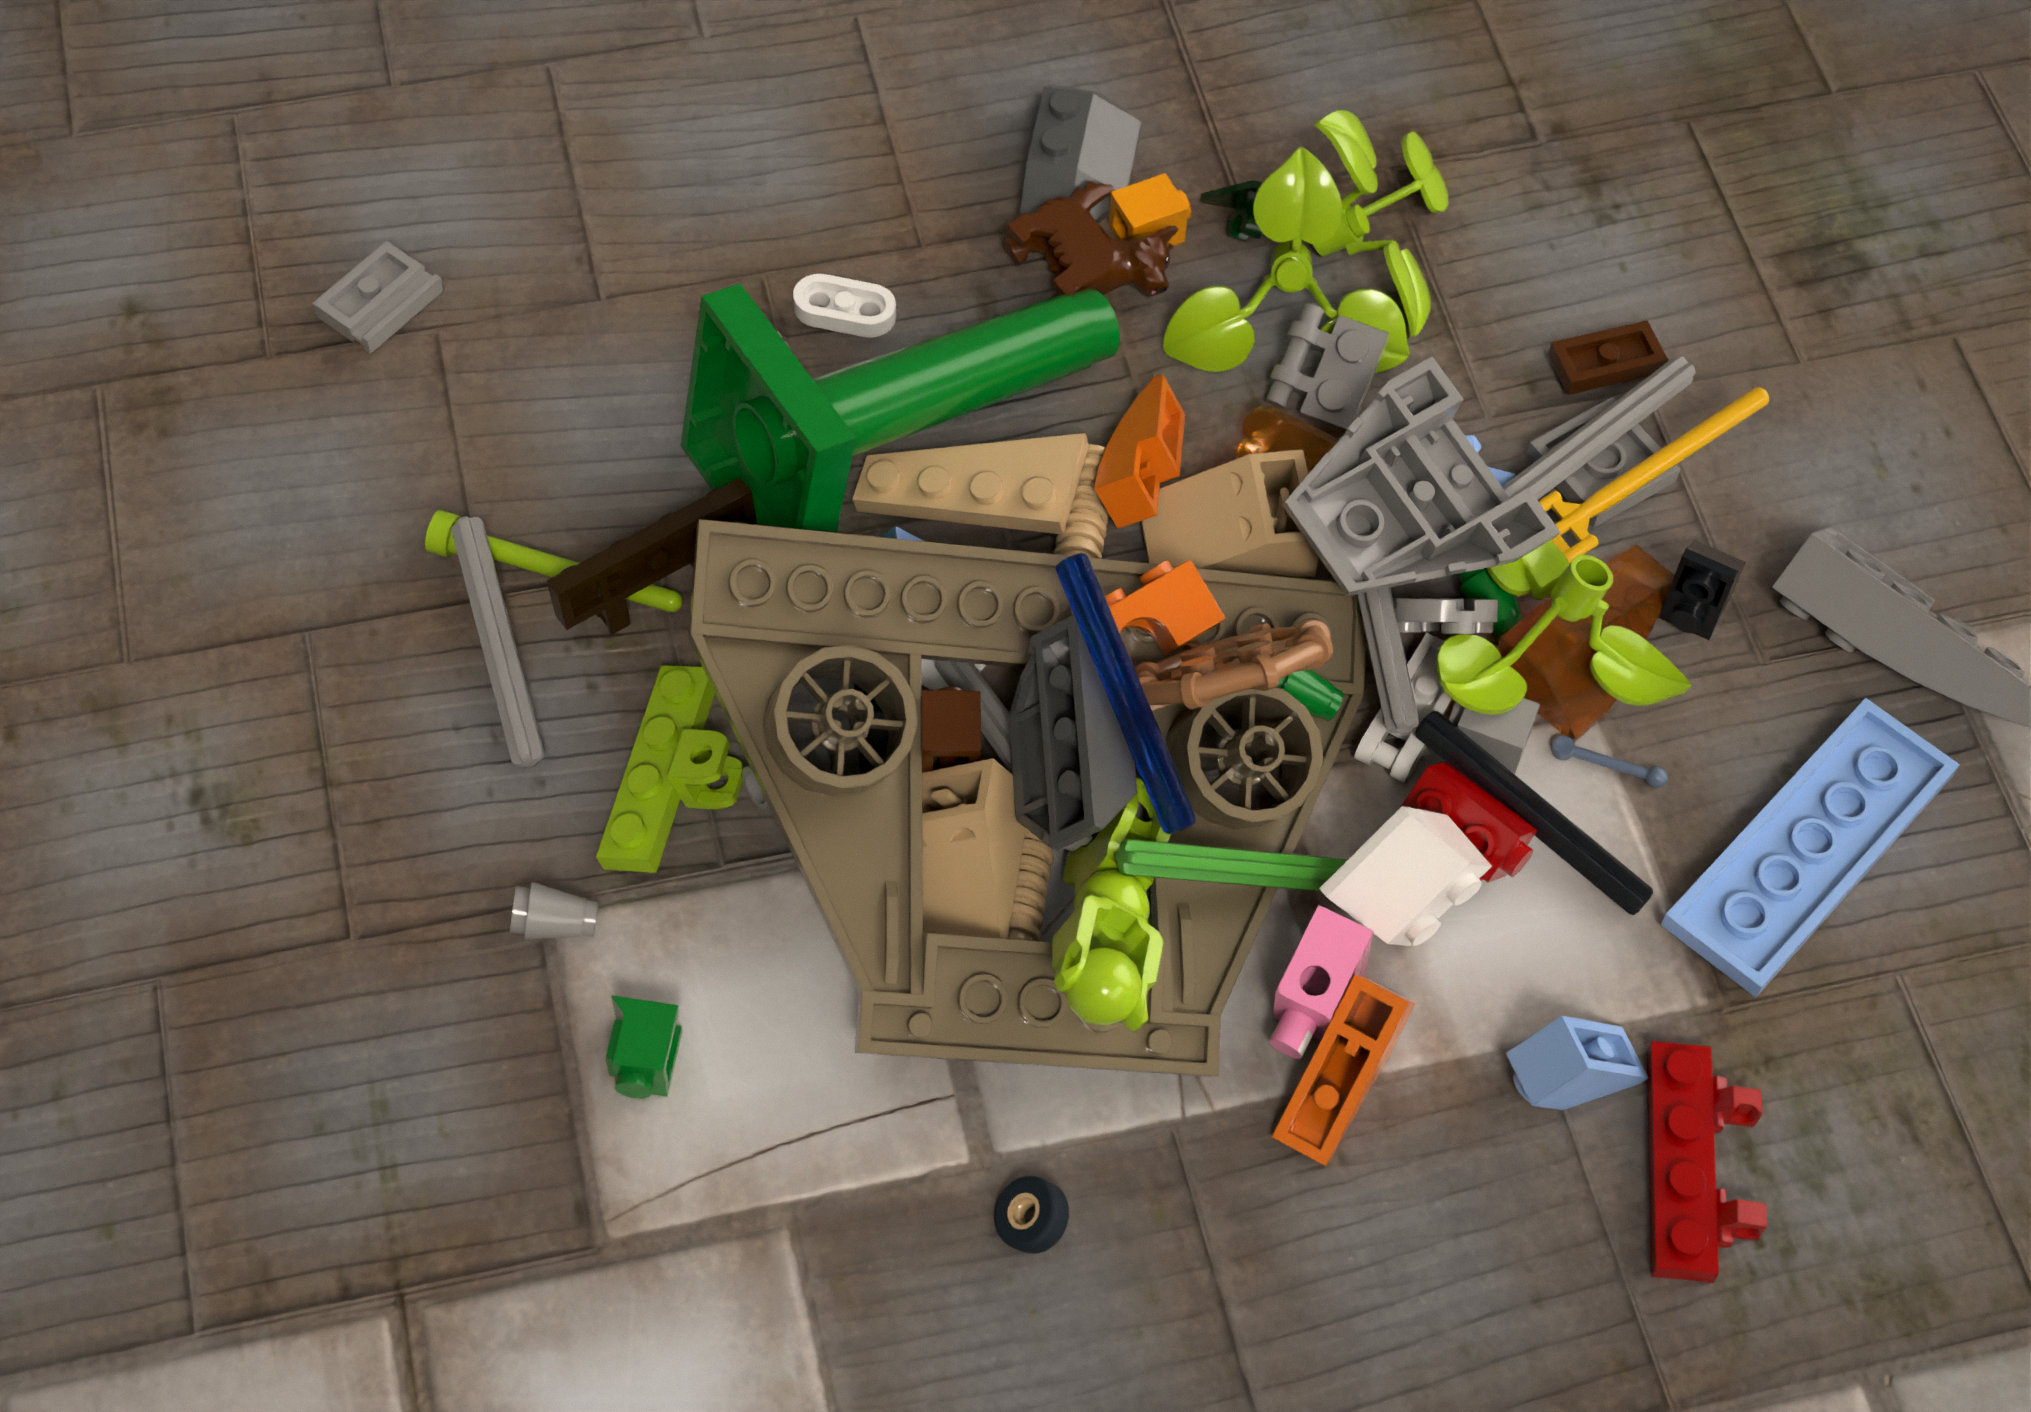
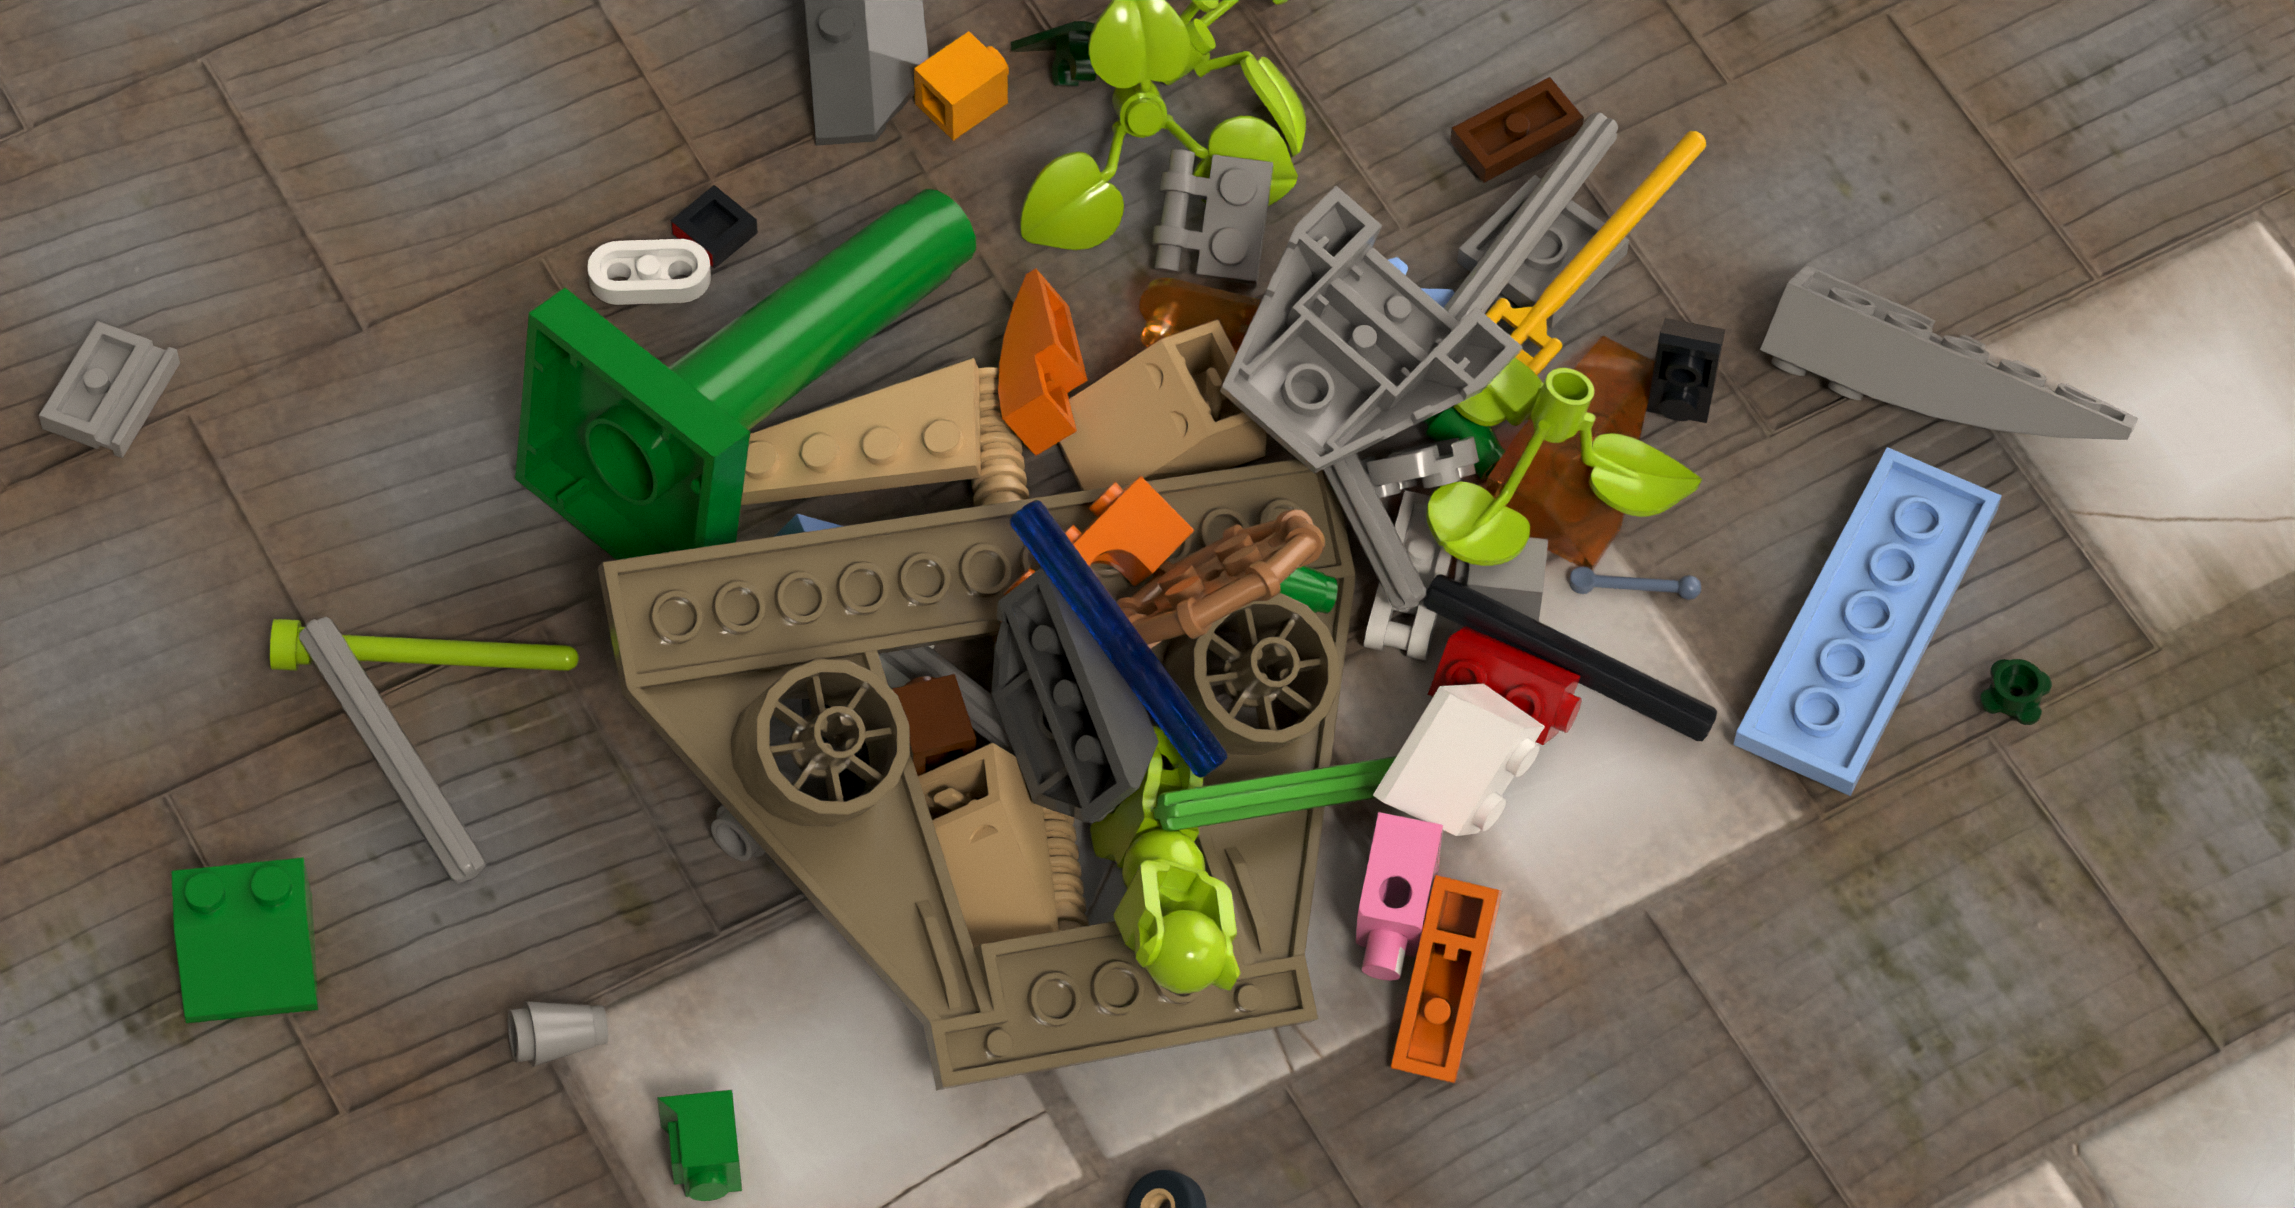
camera: 15 degrees left, 0 degrees up
dark brown hinge [547,478,757,635] -> none
lime plate [596,665,744,873] -> none
reddish brown animal [1003,181,1178,299] -> none
light blue slope [1506,1015,1649,1110] -> none
red hinge [1647,1041,1767,1283] -> none
none -> green slope [171,857,319,1024]
none -> black plate [671,185,758,269]
none -> dark green plate [1980,659,2052,725]

